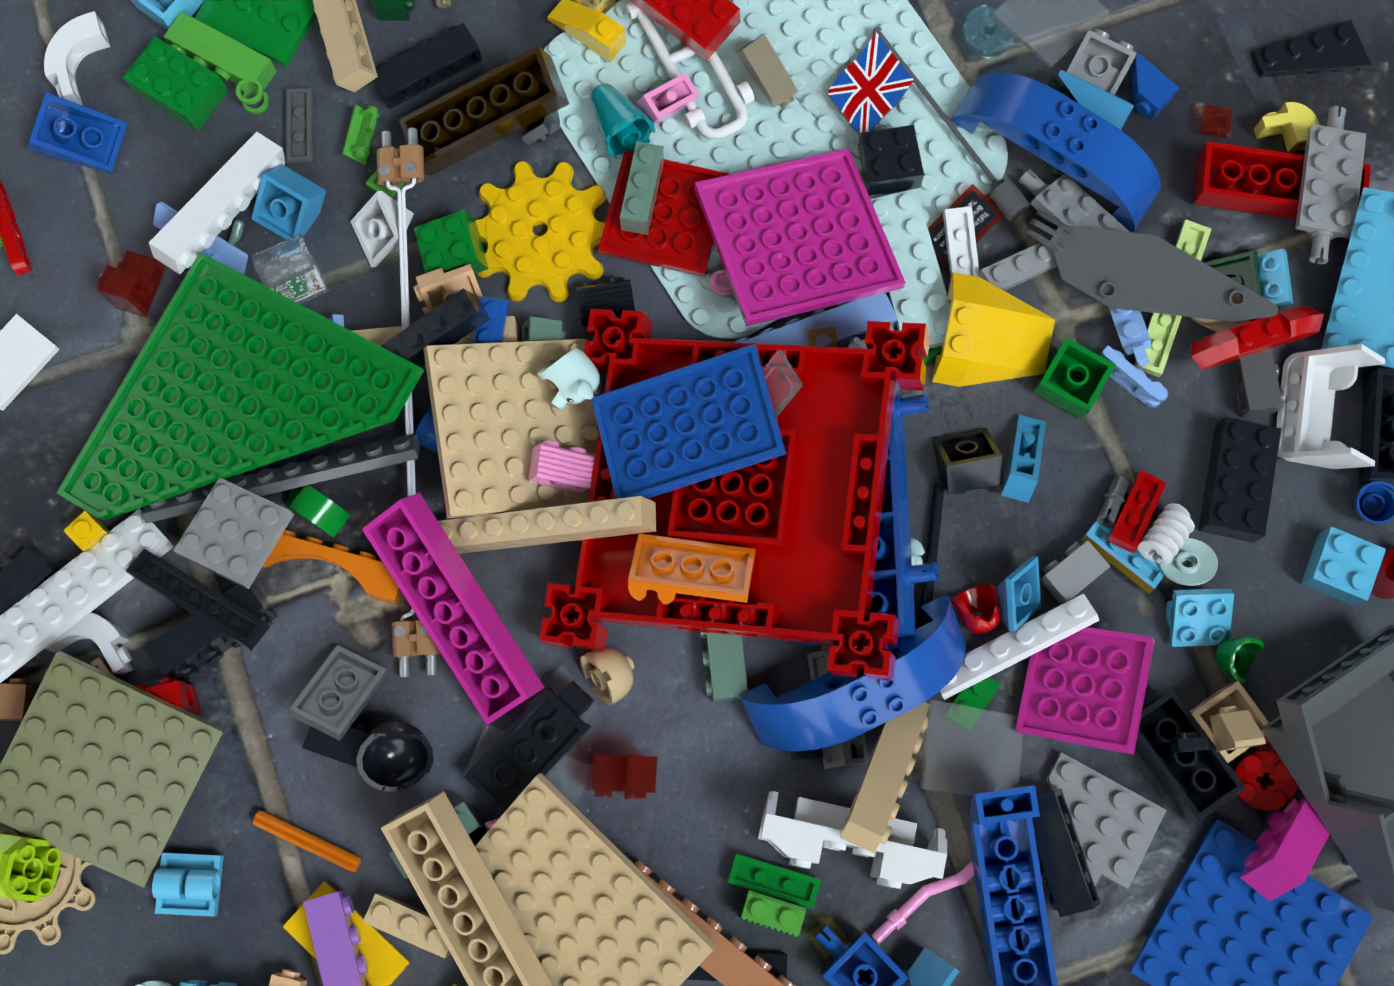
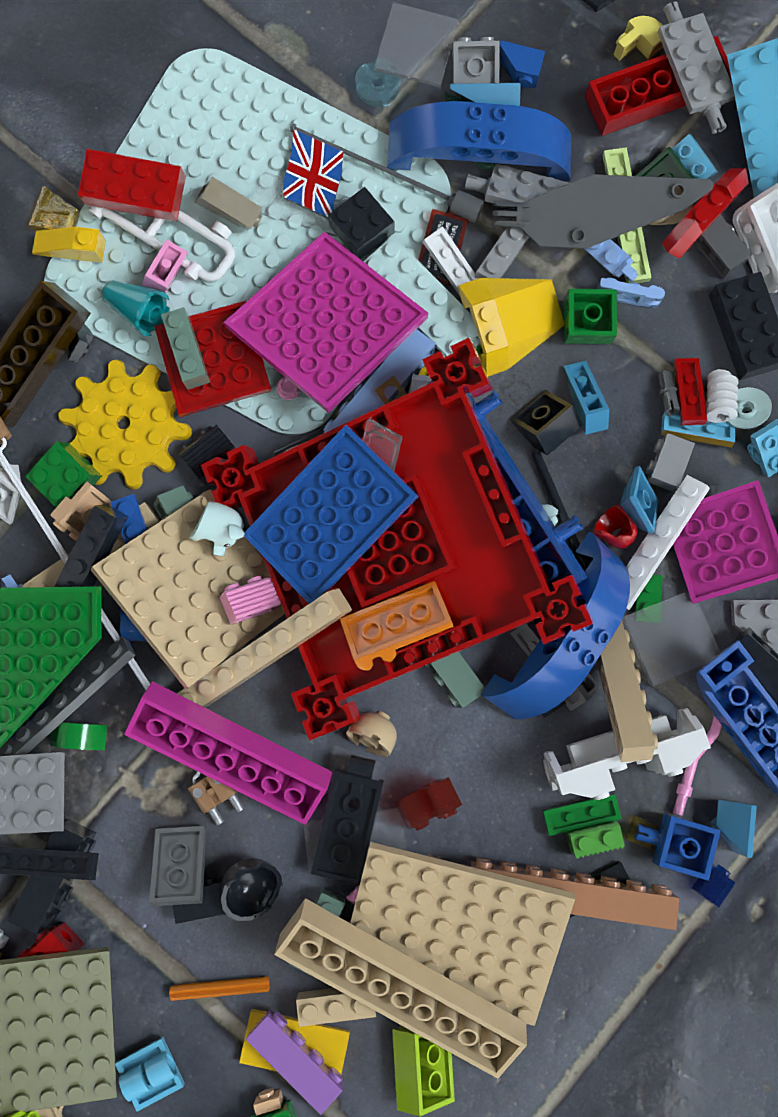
camera: 30 degrees left, 5 degrees up
orange arch [263,530,403,605] -> none
clear red plate [1200,105,1232,138] -> none

